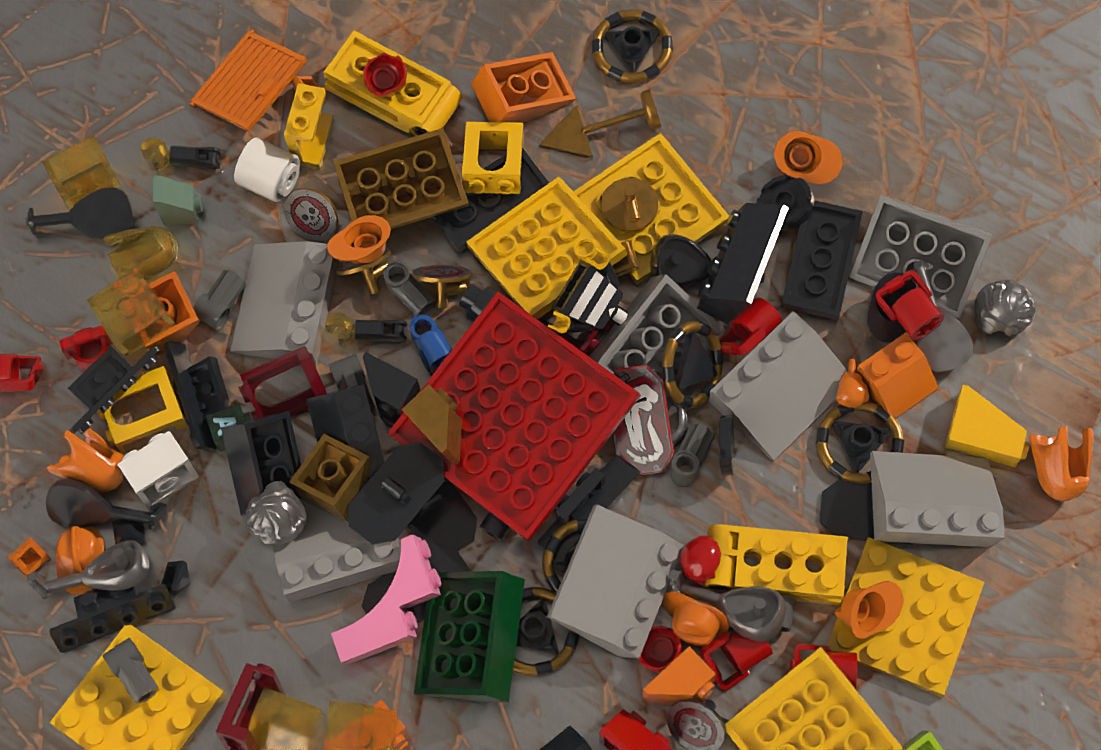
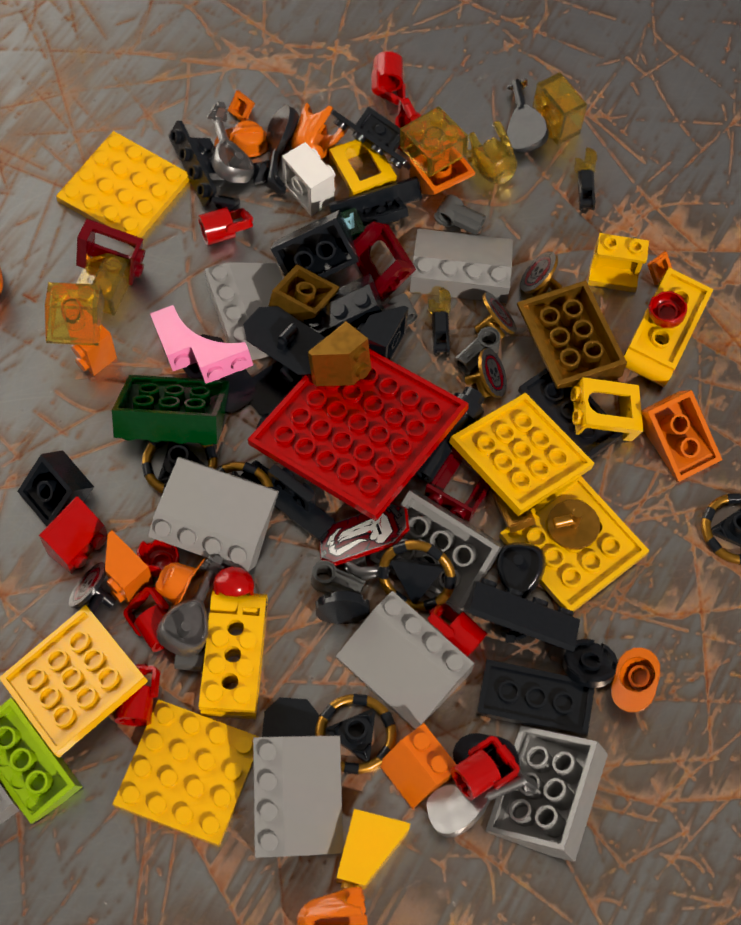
camera: 80 degrees right, 5 degrees down
dark grey piece [103,638,160,704] -> none
sand green slope [152,175,203,226] -> none
orange piece [190,29,308,132] -> none
white piece [234,138,300,202] -> none
flat silver hair [246,481,308,545] -> none
orange piece [327,215,391,264] -> none
blue piece [409,315,452,374] -> none
pearl gold piece [539,89,661,157] -> none
torso [548,247,628,333] -> none
orange piece [835,581,903,639] -> none
orange piece [836,359,869,408] -> none
flat silver hair [975,279,1036,336] -> none
none -> red piece [198,207,253,246]

